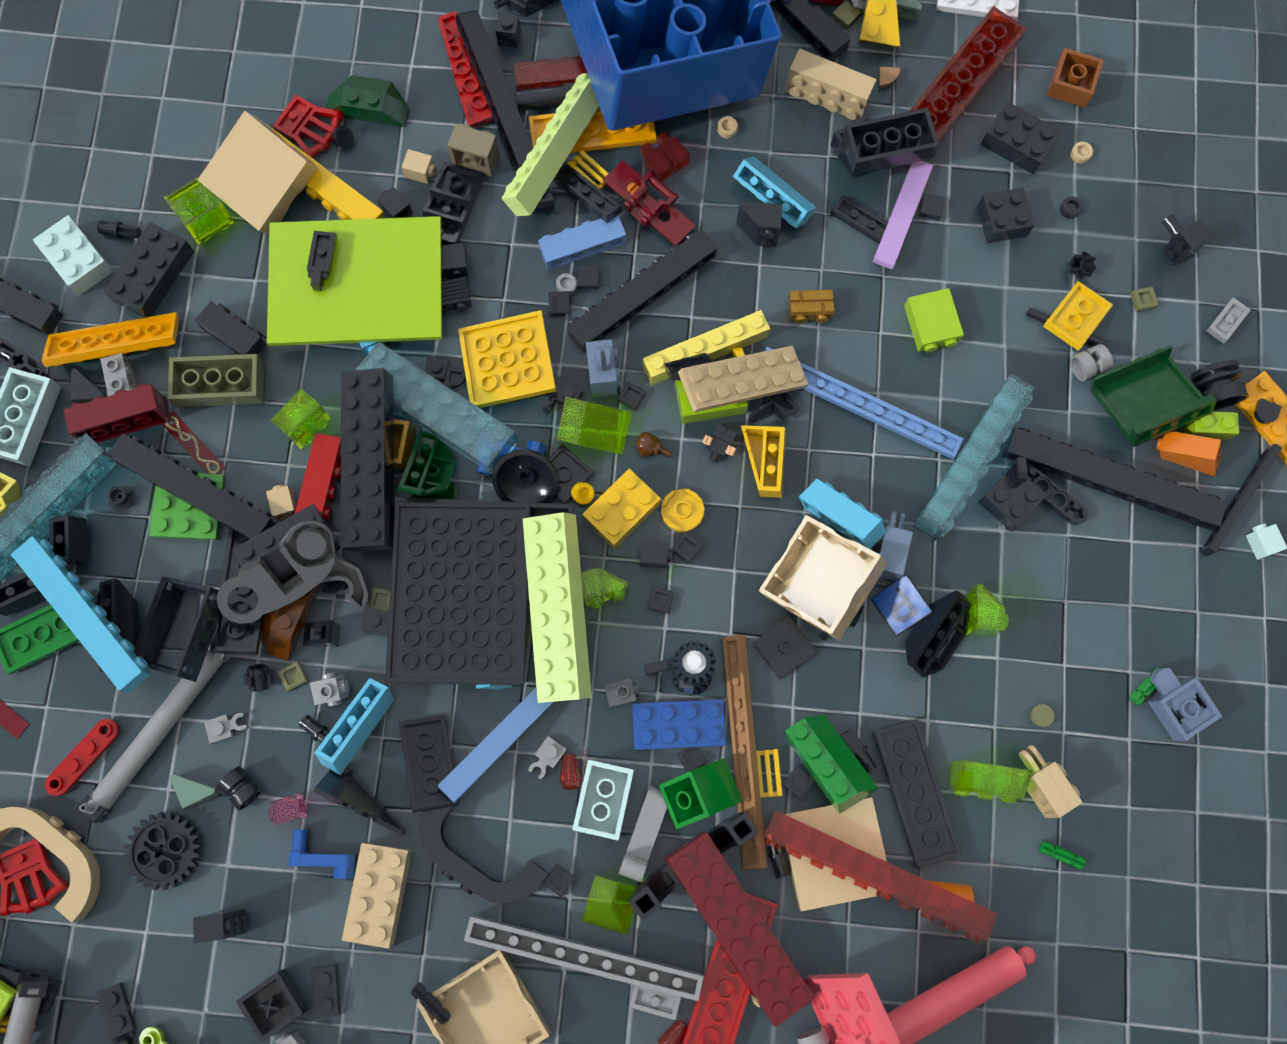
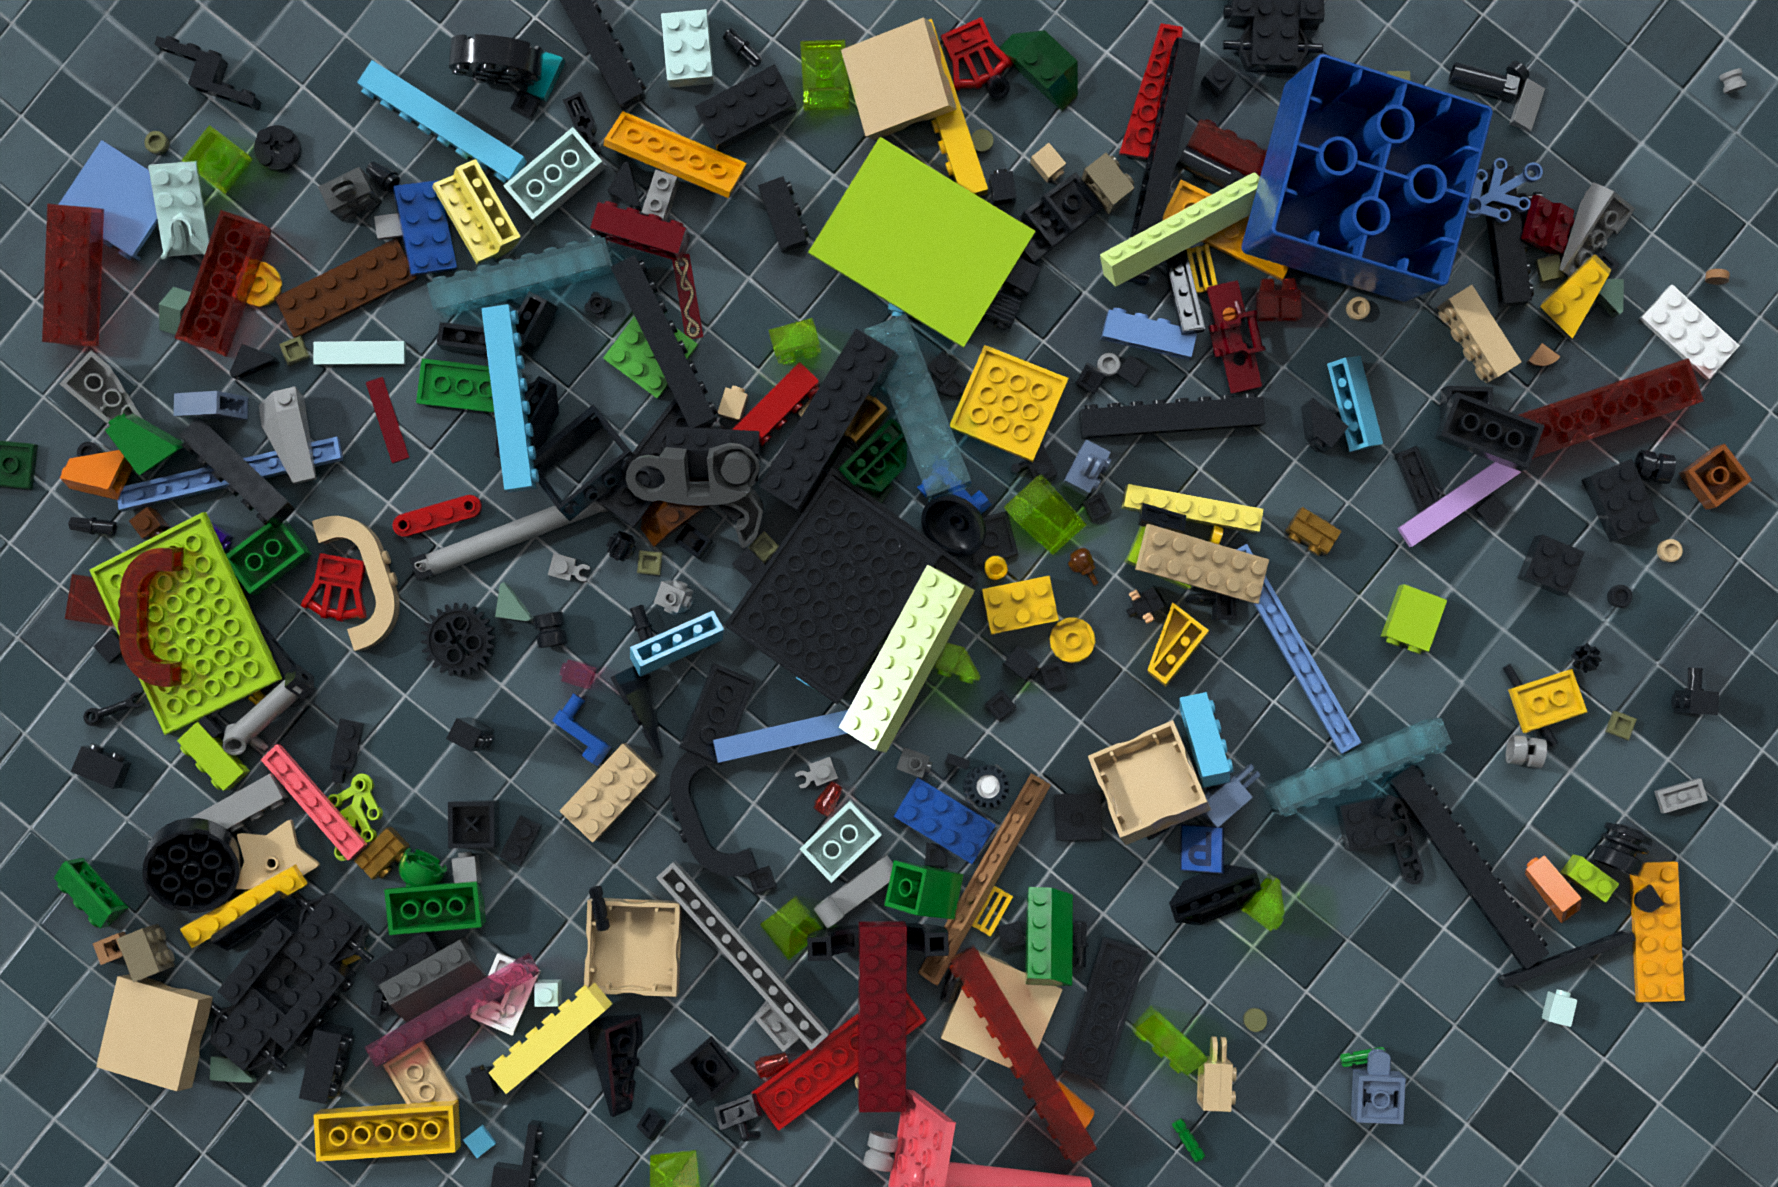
camera: 40 degrees right, 10 degrees up
olive brick [168,354,264,407] -> none
black hinge [307,231,337,291] -> none
dark green panel [1091,345,1217,447] -> none
none -> olive tile [971,129,993,153]
none -> black wheel [1634,450,1676,484]

